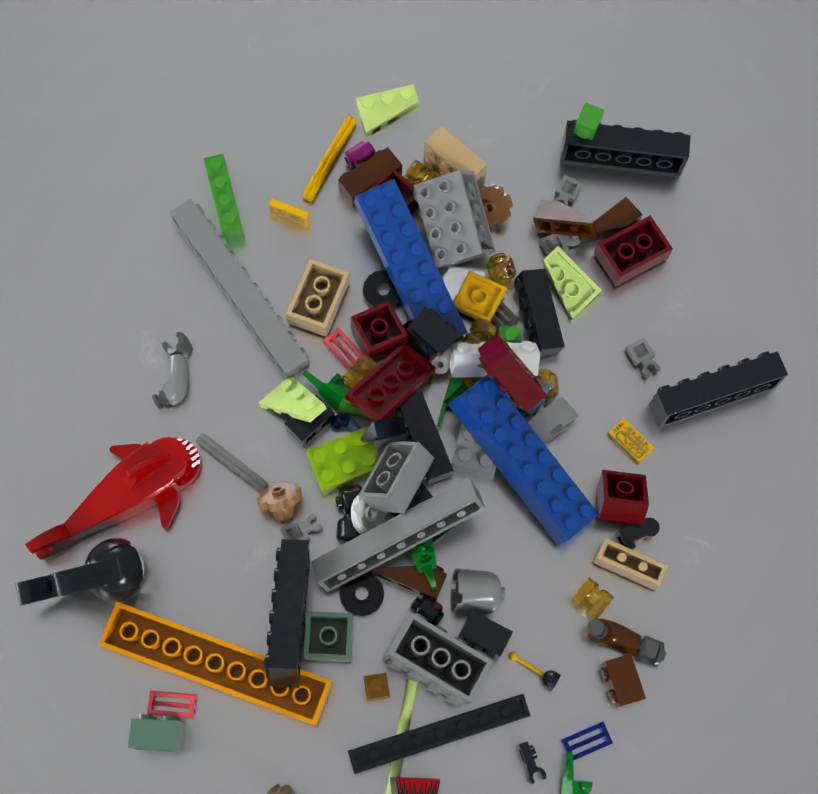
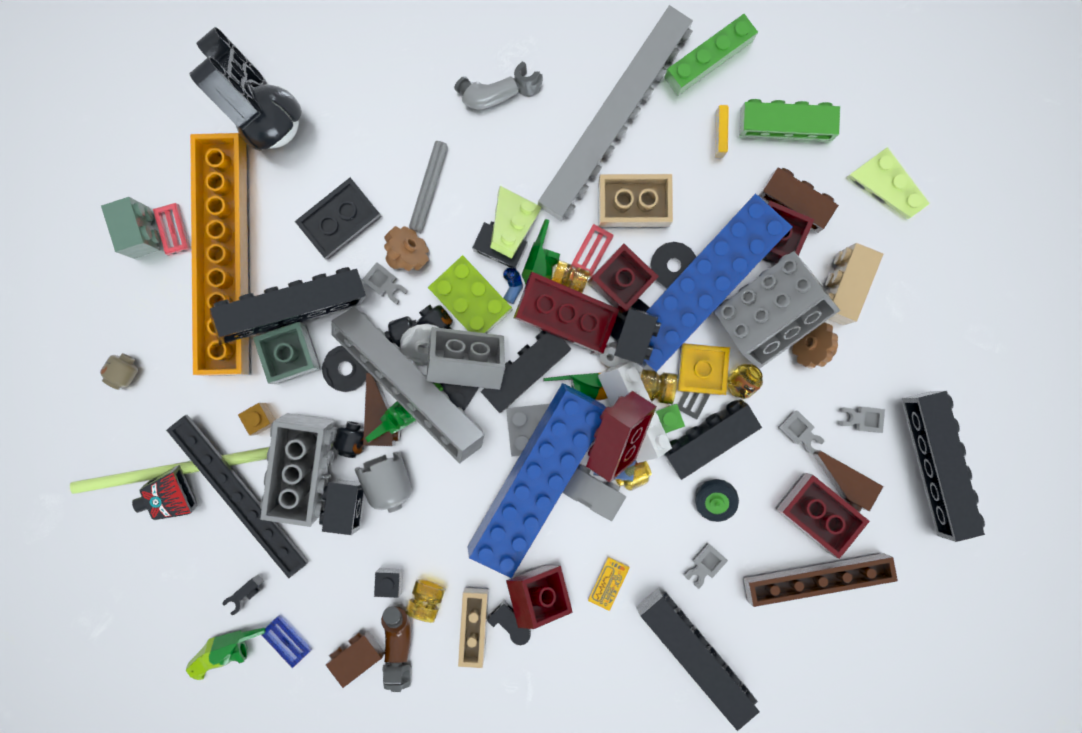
camera: 70 degrees right, 15 degrees up
red animal [25,437,201,560] -> none
yellow axle [302,116,356,202] -> none
magenta brick [344,140,375,168] -> none
black slope [361,417,406,442] -> none
clear yellow wheel [404,160,441,185] -> none
hinge [509,651,561,691] -> none
reddish brown slope [533,200,597,238] -> none
yellowish green wing [542,246,602,320] -> none
bright green brick [573,102,604,140] -> none
none -> black plate [294,177,381,259]
none -> black brick [374,568,403,598]
none -> black wheel [695,479,739,522]
none -> bright green brick [739,99,840,140]
none -> reddish brown brick [744,553,898,607]

